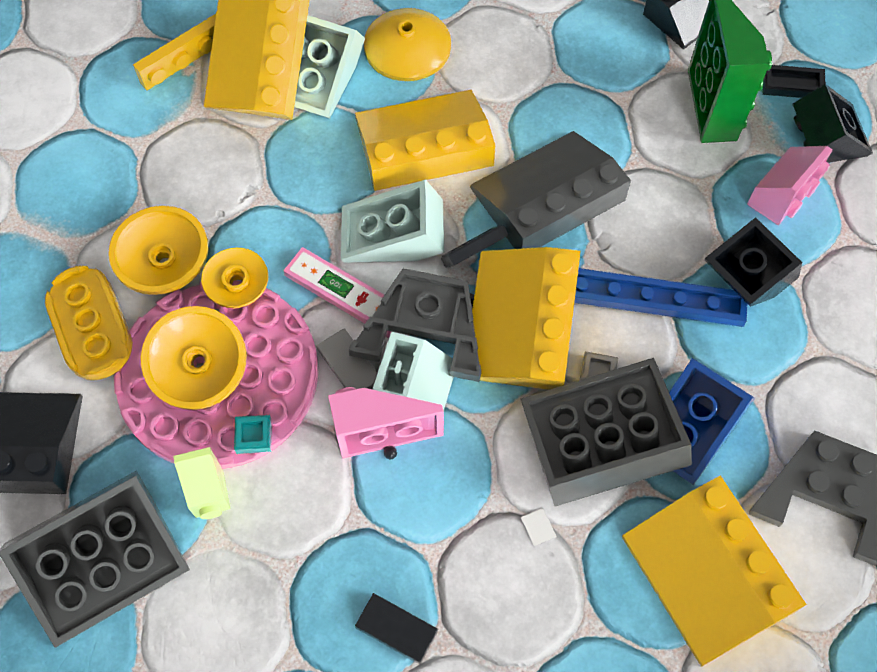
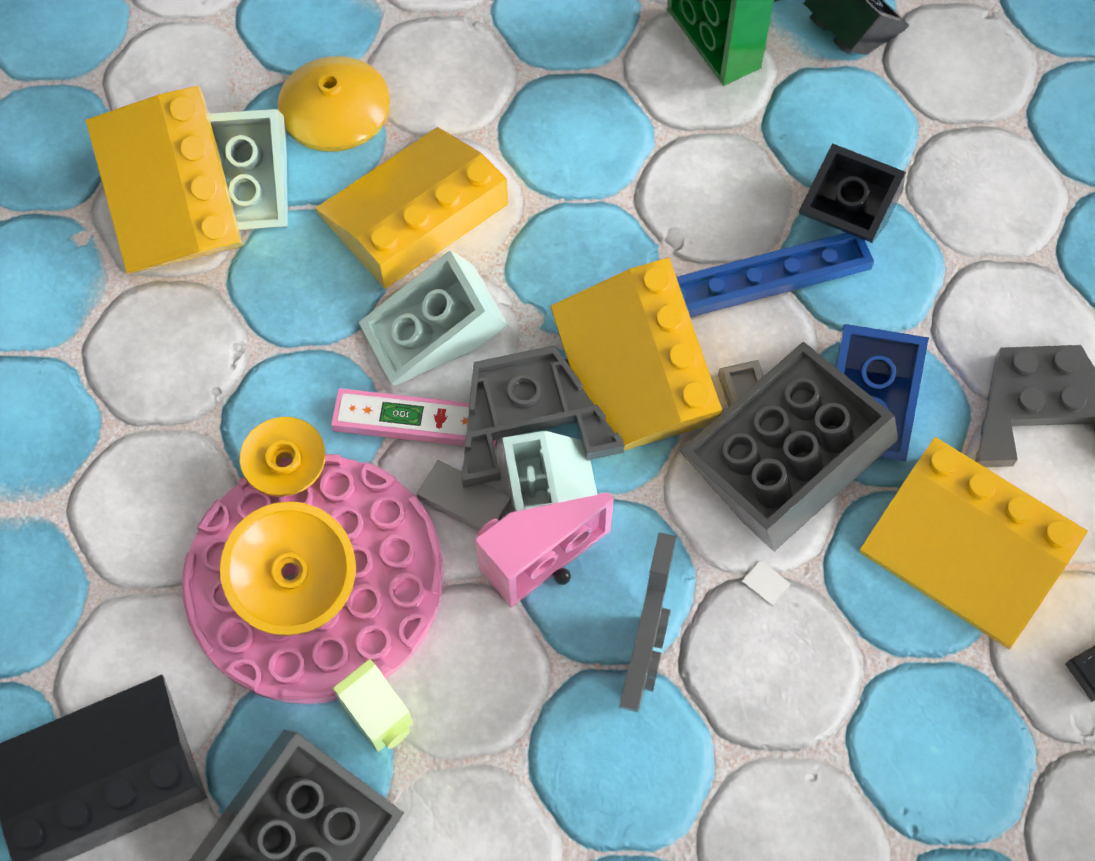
camera: 25 degrees left, 0 degrees up
yellow tile [45,266,133,380] -> none
yellow dish [109,206,208,295] -> none
yellow plate [133,14,216,90] -> none
teal tile [234,415,272,454] -> none
black tile [355,593,438,665] -> none
black tile [441,225,509,268] -> none
dark grey slope [470,131,631,249] -> none
bright pink slope [747,146,833,226] -> none
none -> dark grey wing [619,532,677,712]

